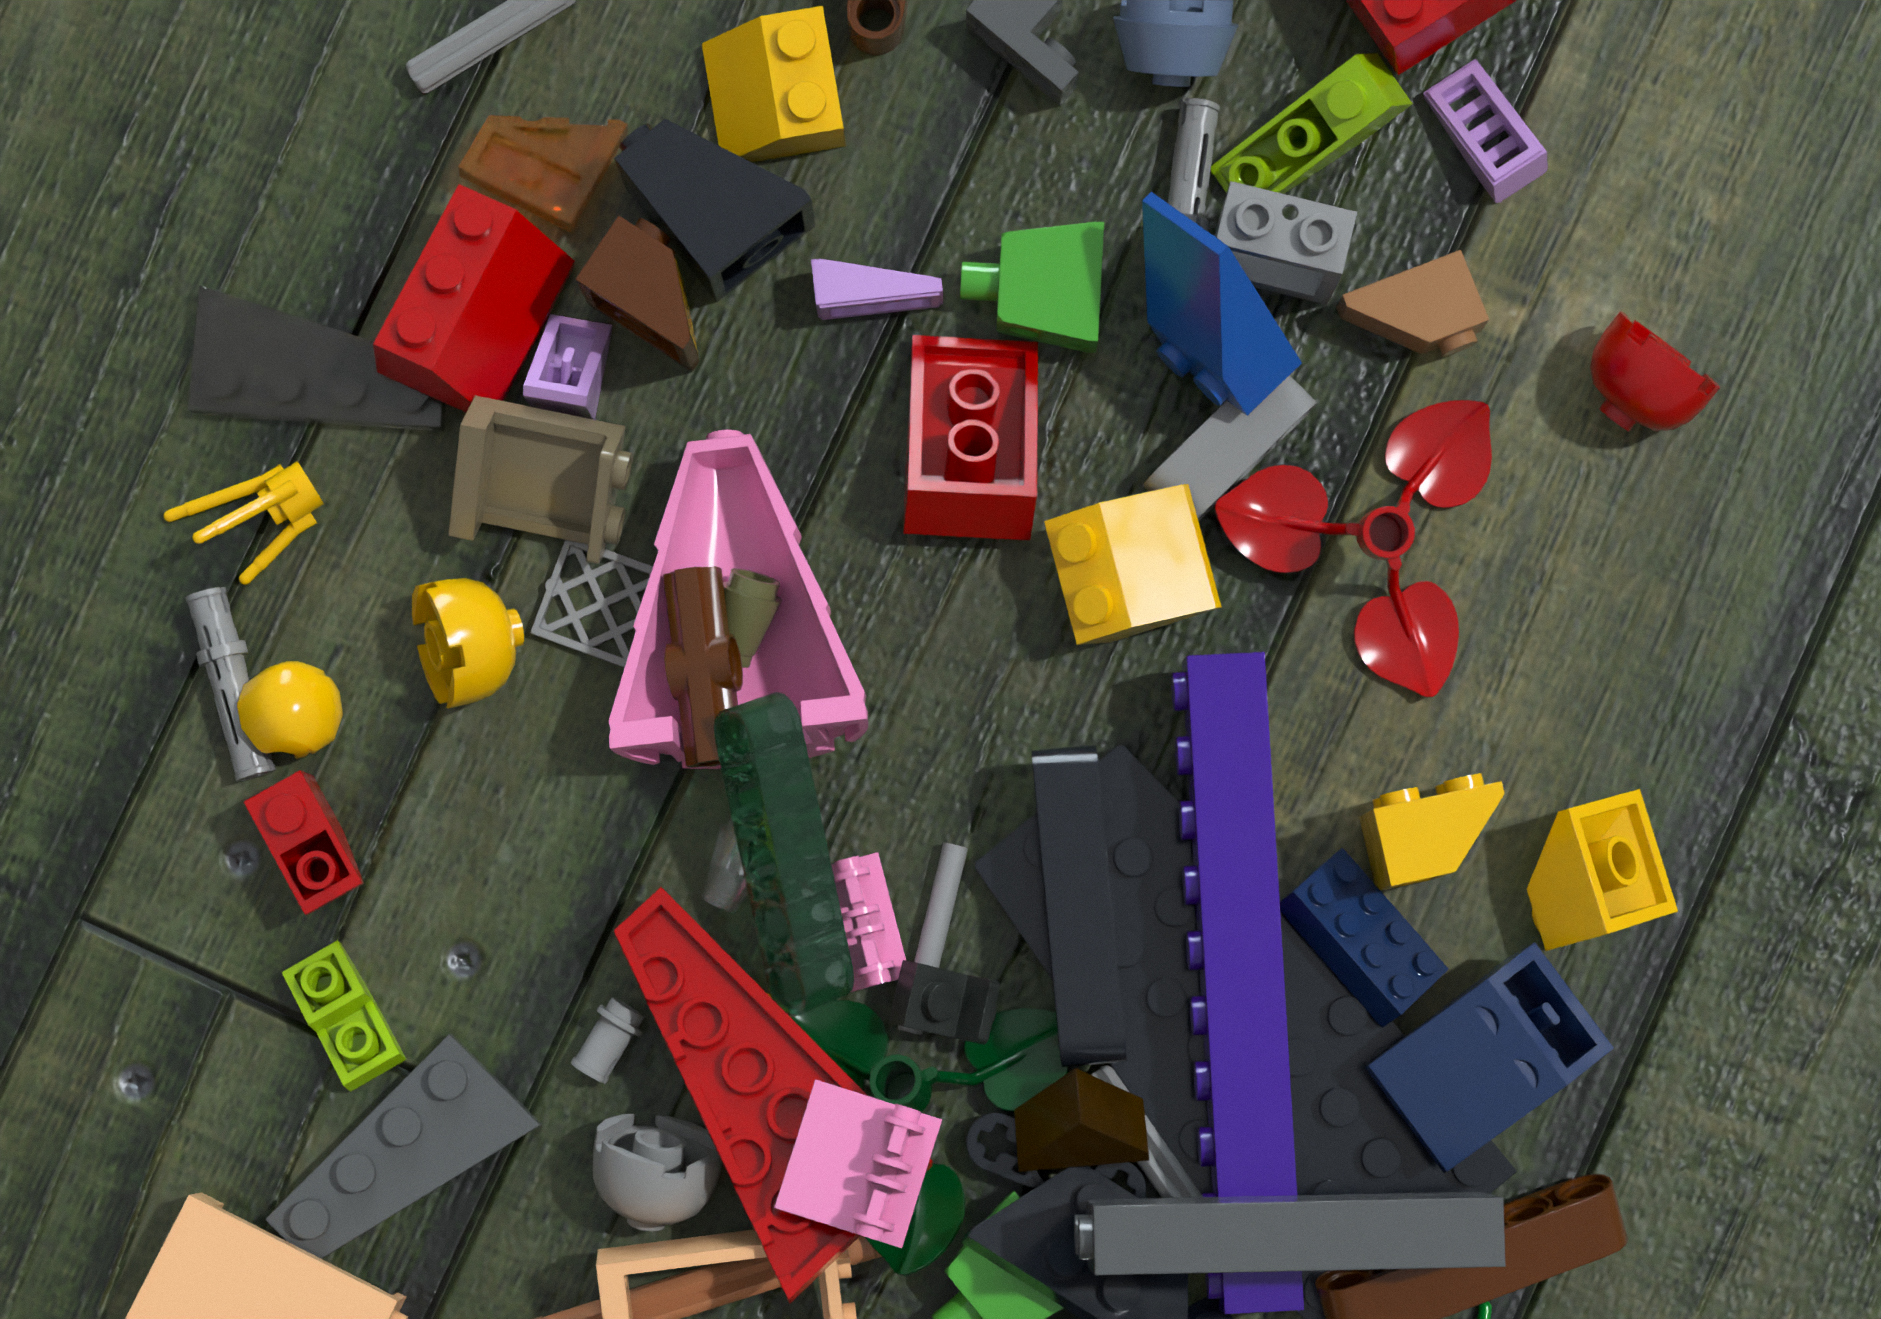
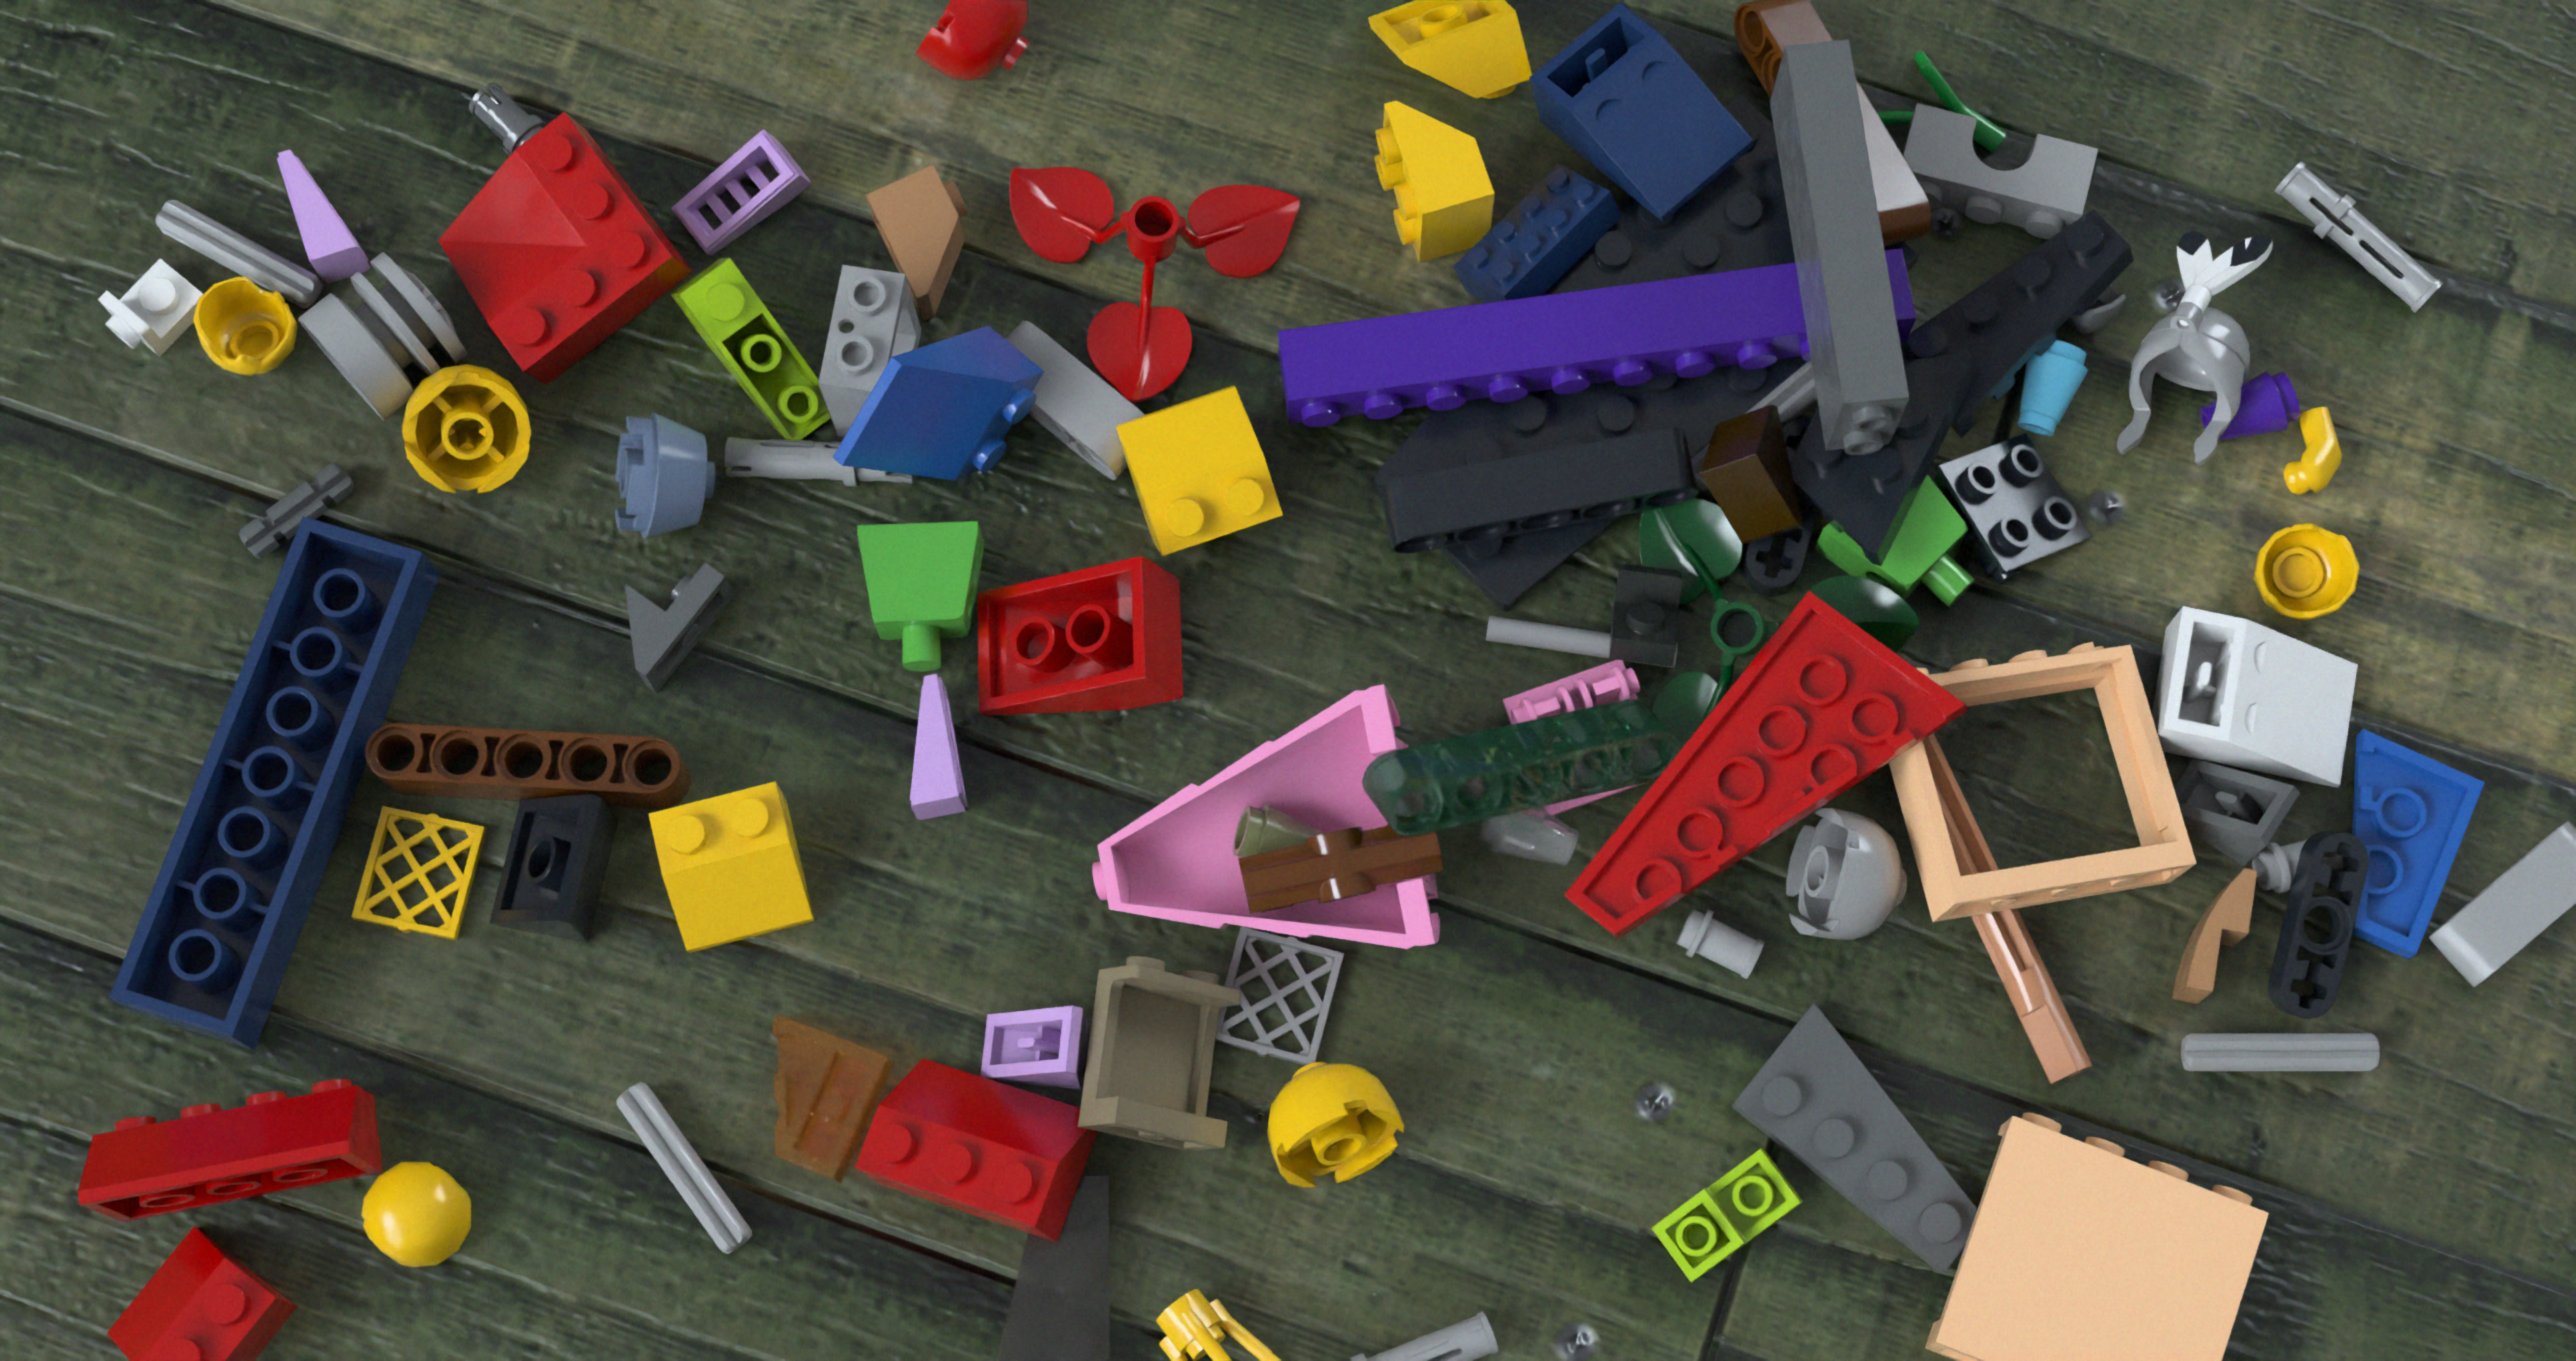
camera: 95 degrees left, 10 degrees down
yellow hair [237,661,343,759] -> none
red slope [244,770,364,915] -> none
reddish brown slope [576,215,699,372] -> none
black slope [614,119,815,302] -> none
bright pink hinge [774,1079,942,1248] -> none

